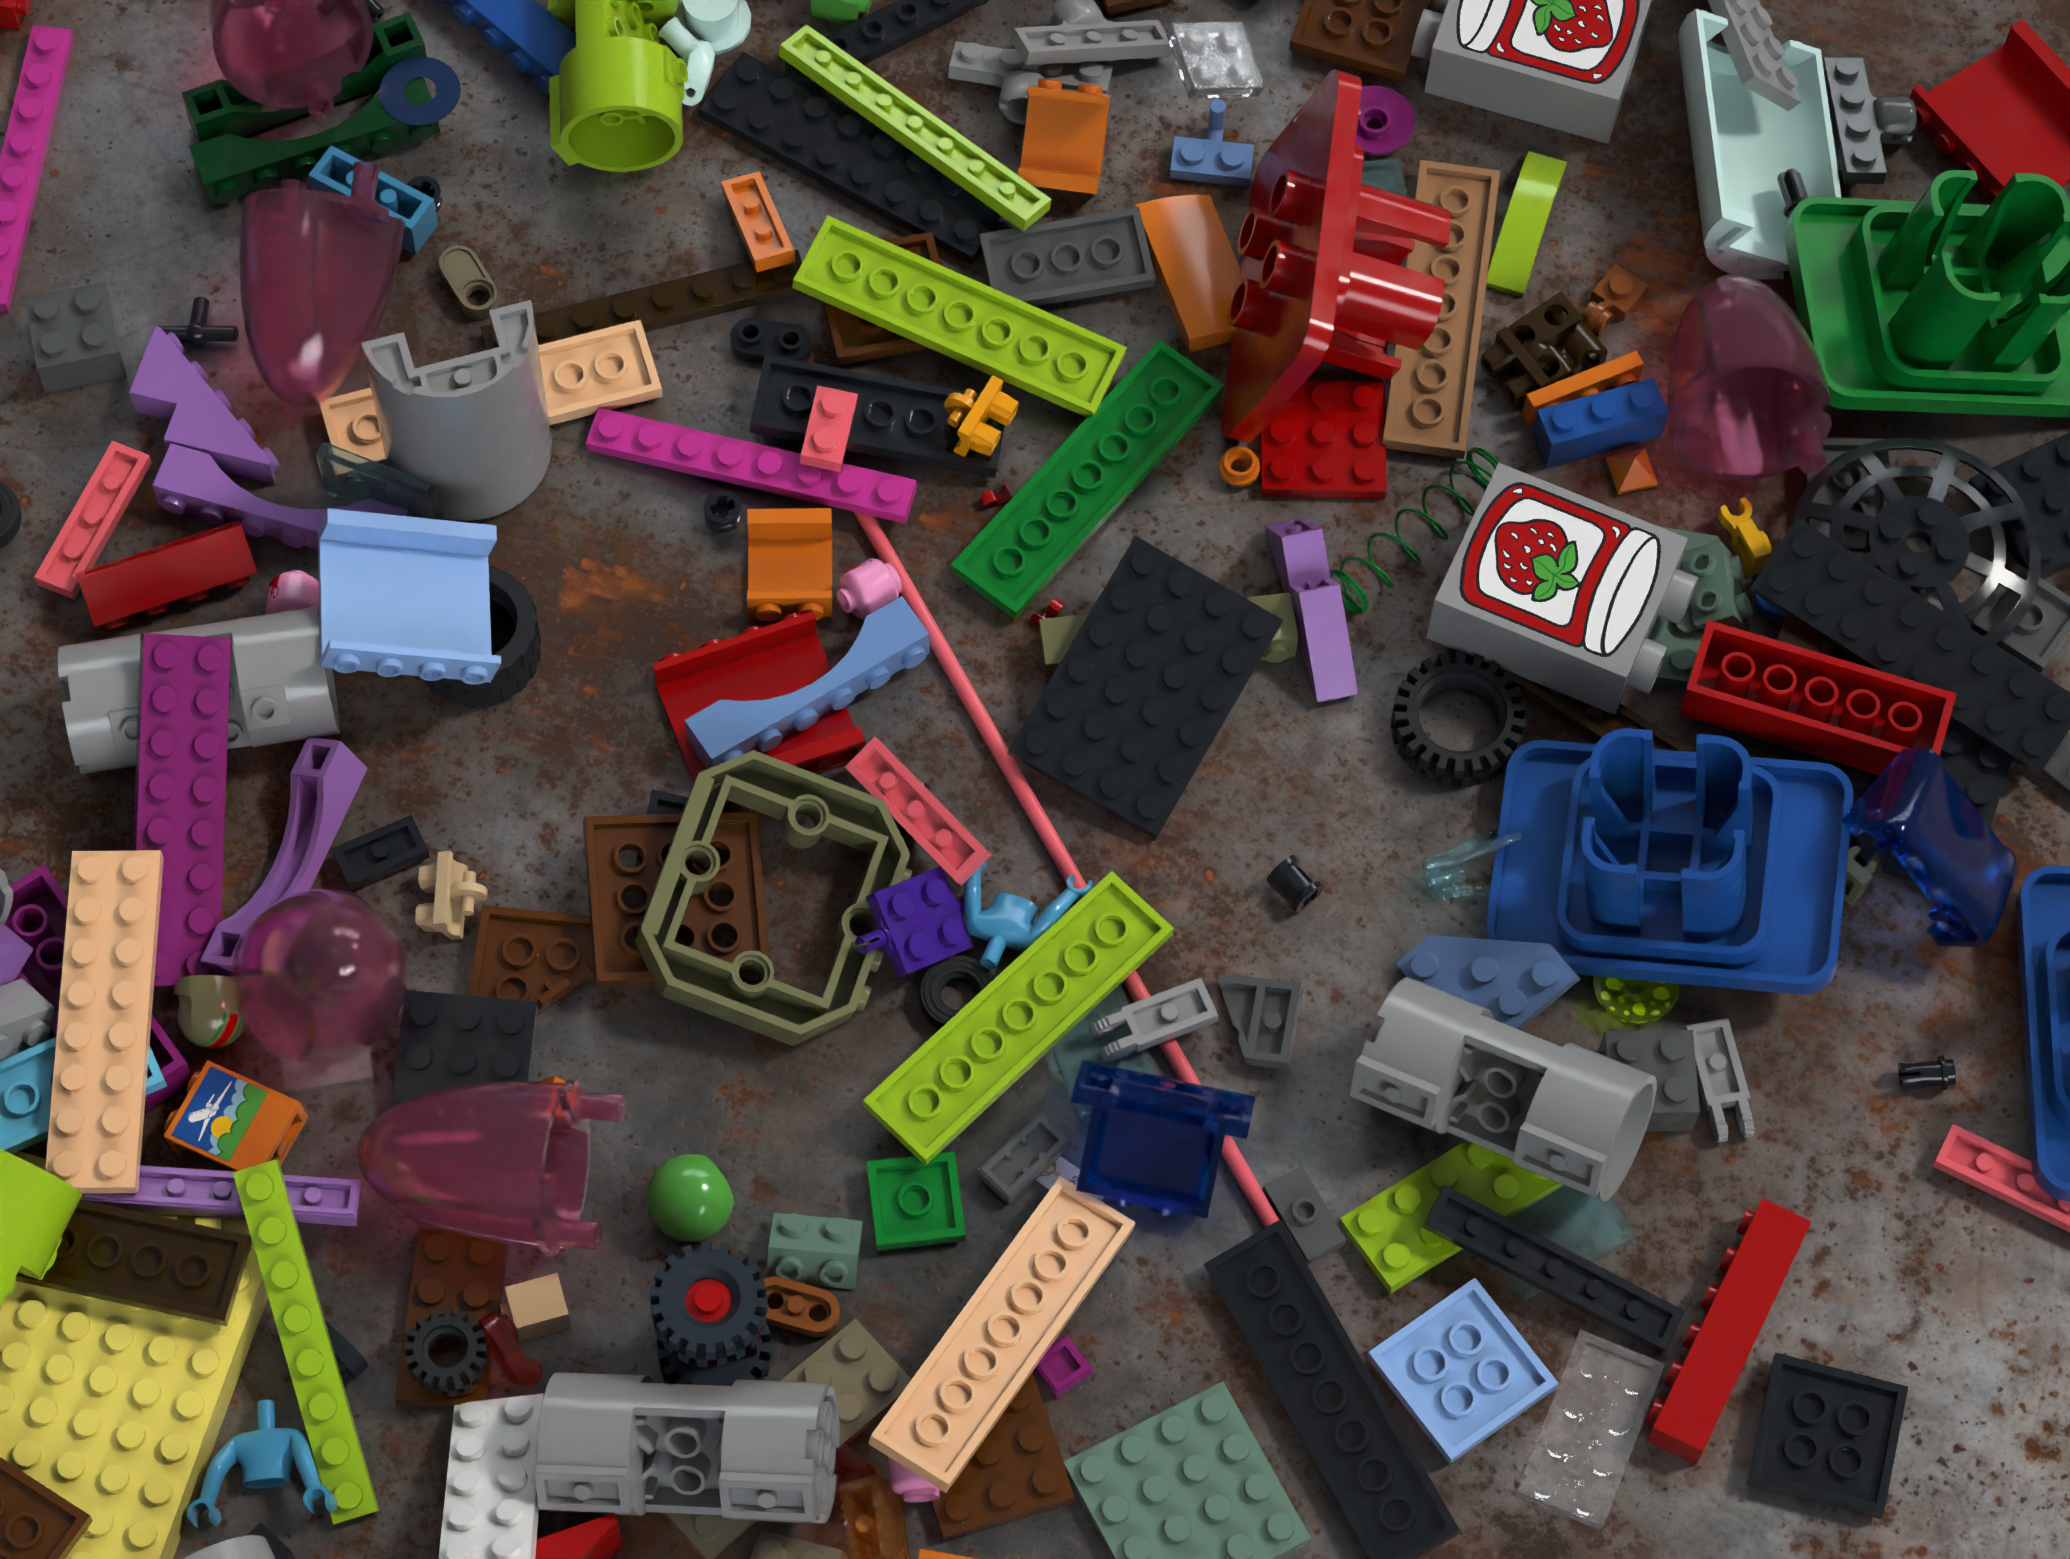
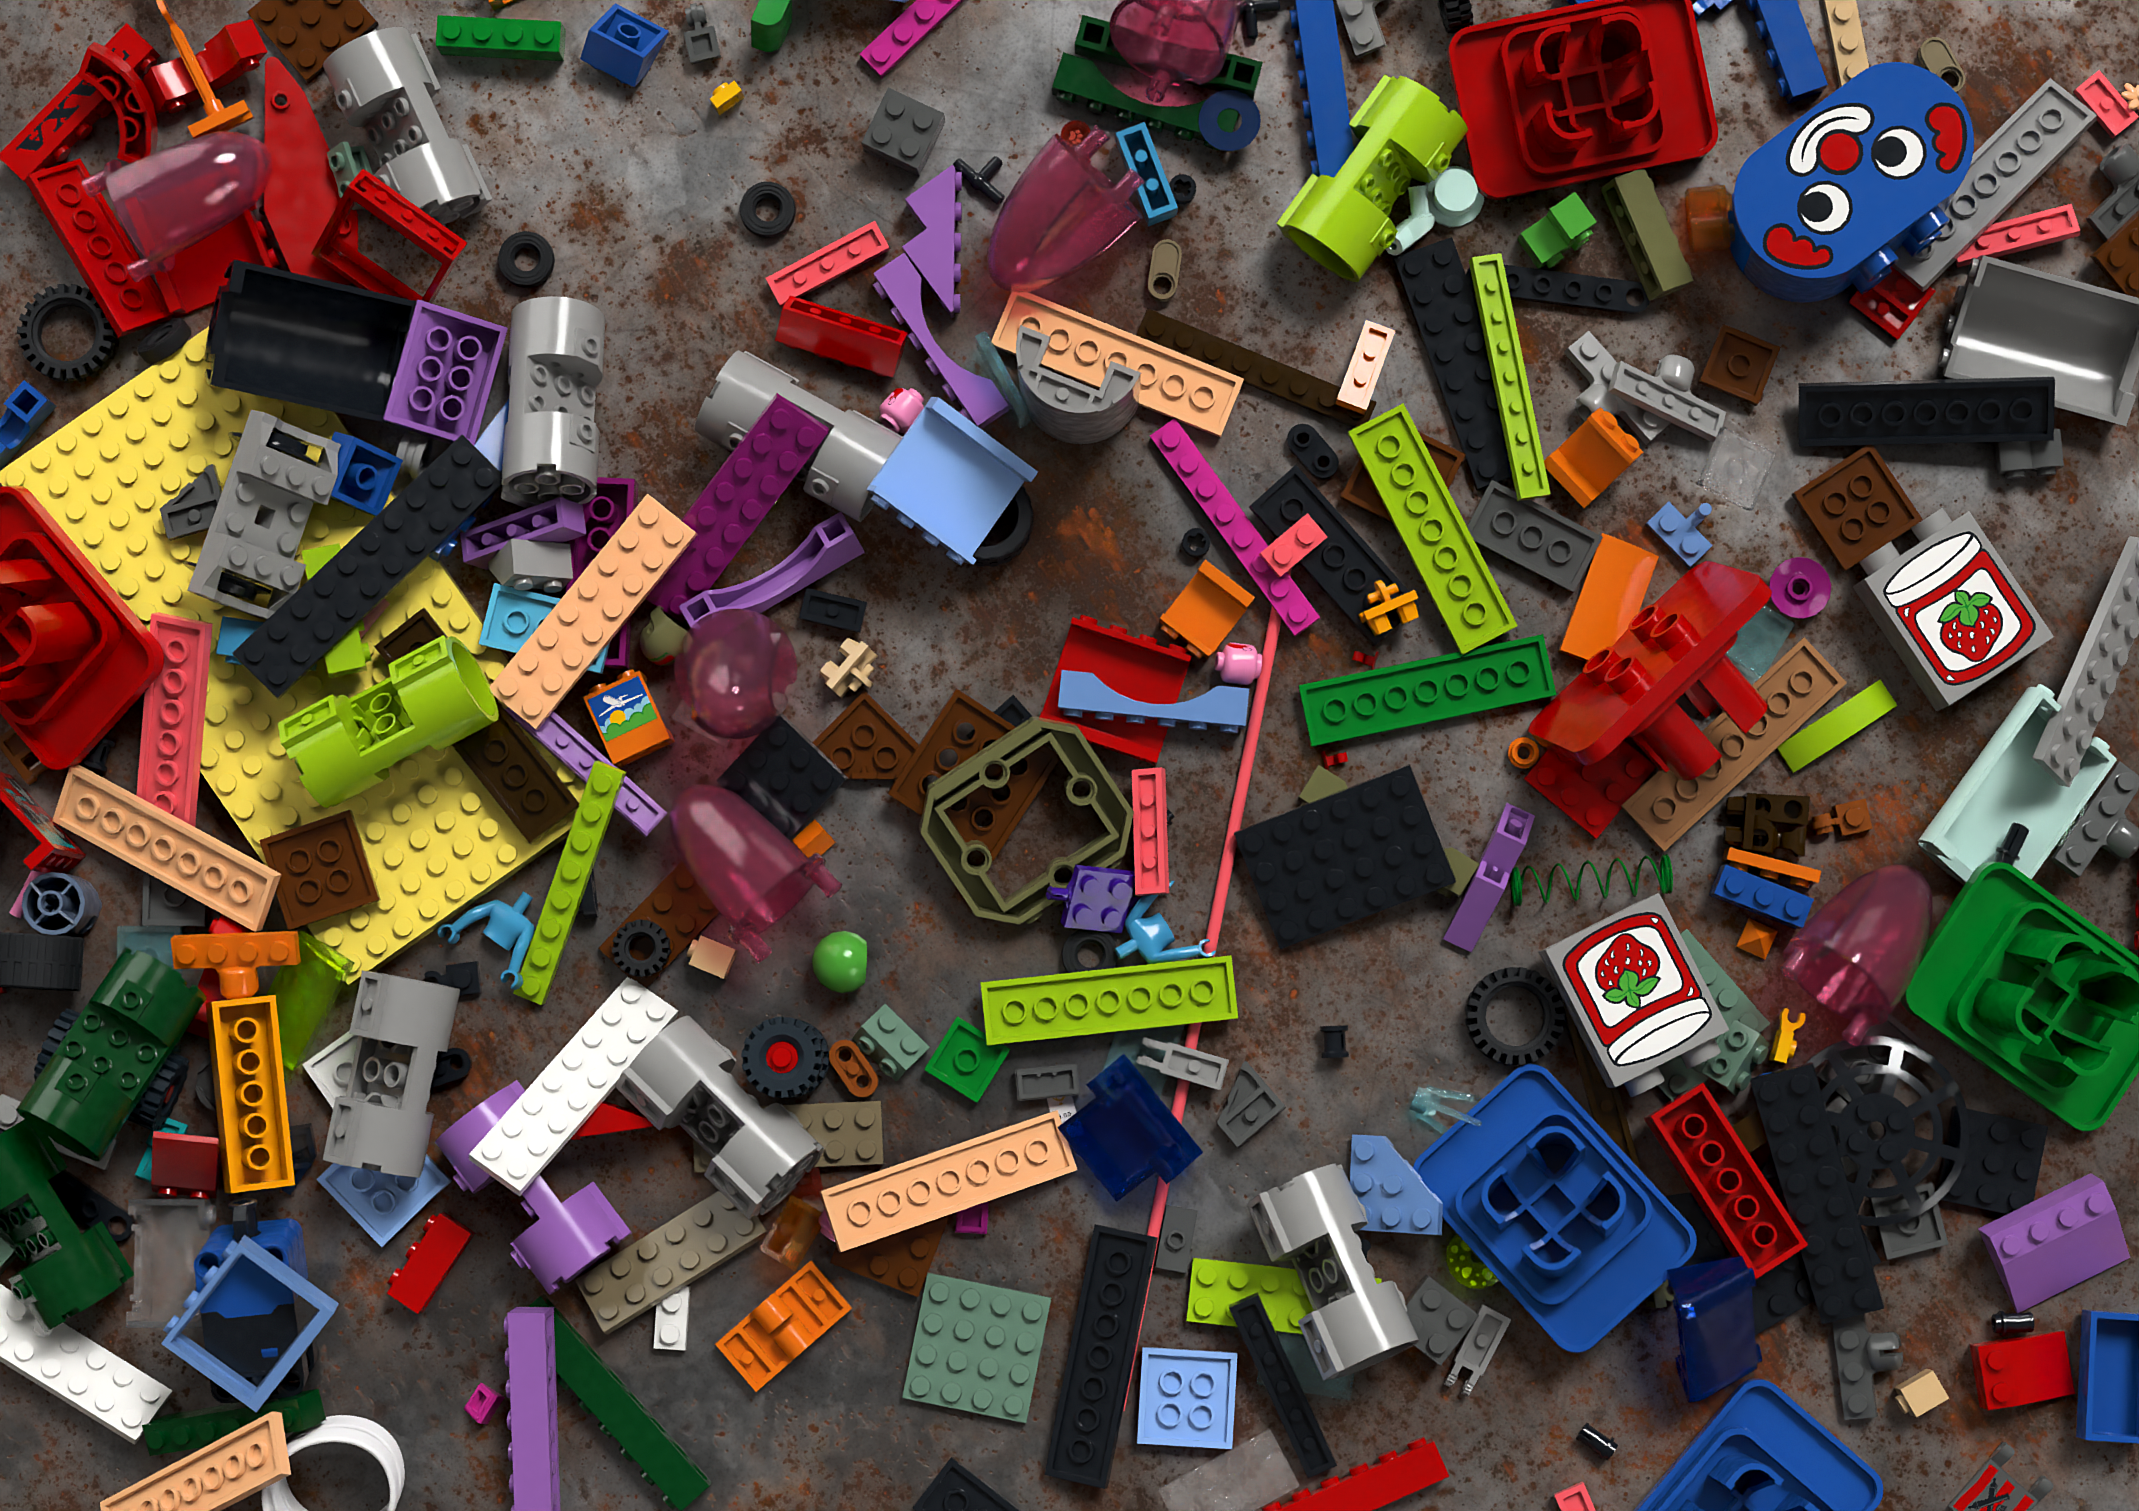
camera: 45 degrees right, 20 degrees up
clear red plate [478,1311,543,1385] -> none

